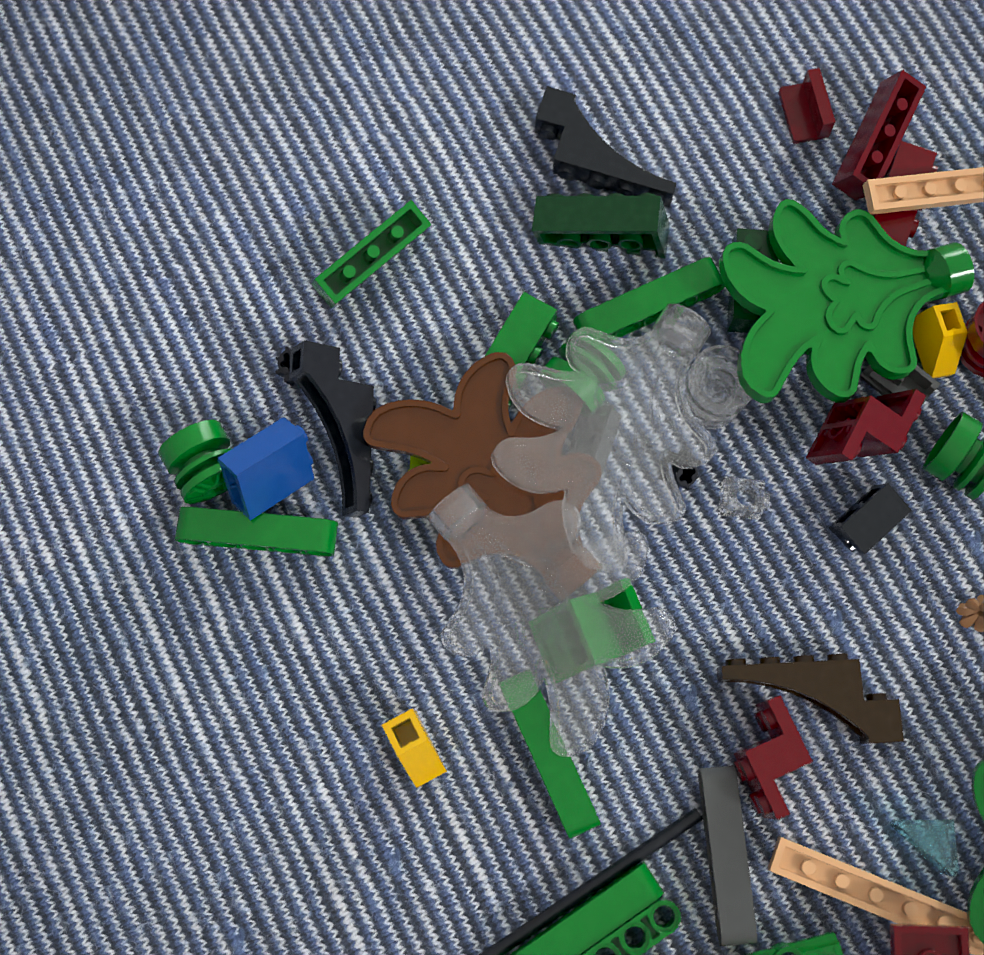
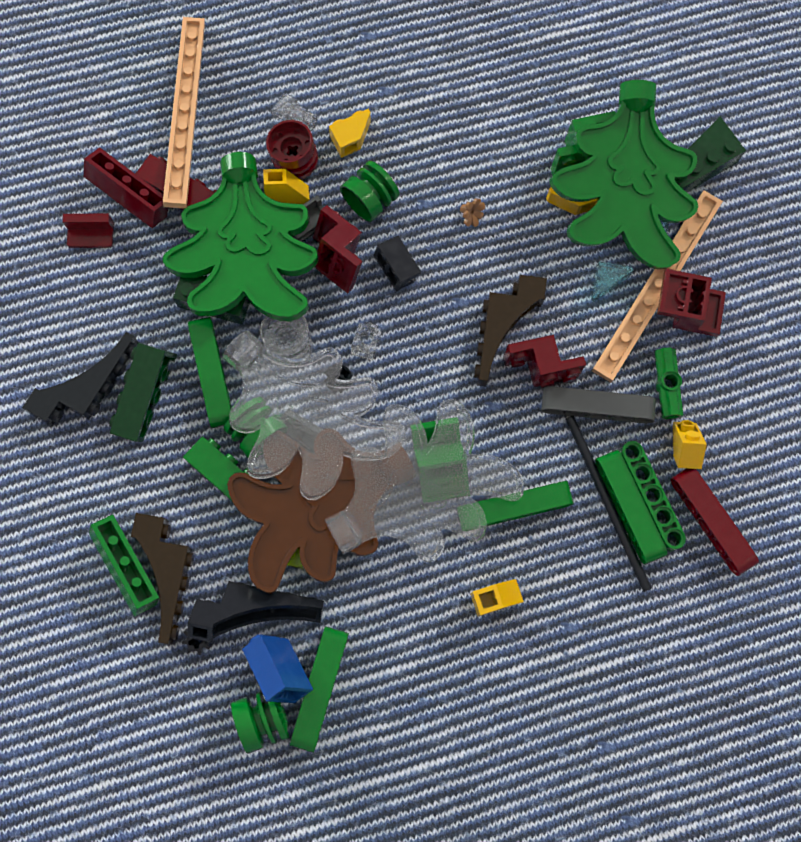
camera: 90 degrees left, 0 degrees up
none -> dark brown arch [131,513,194,645]

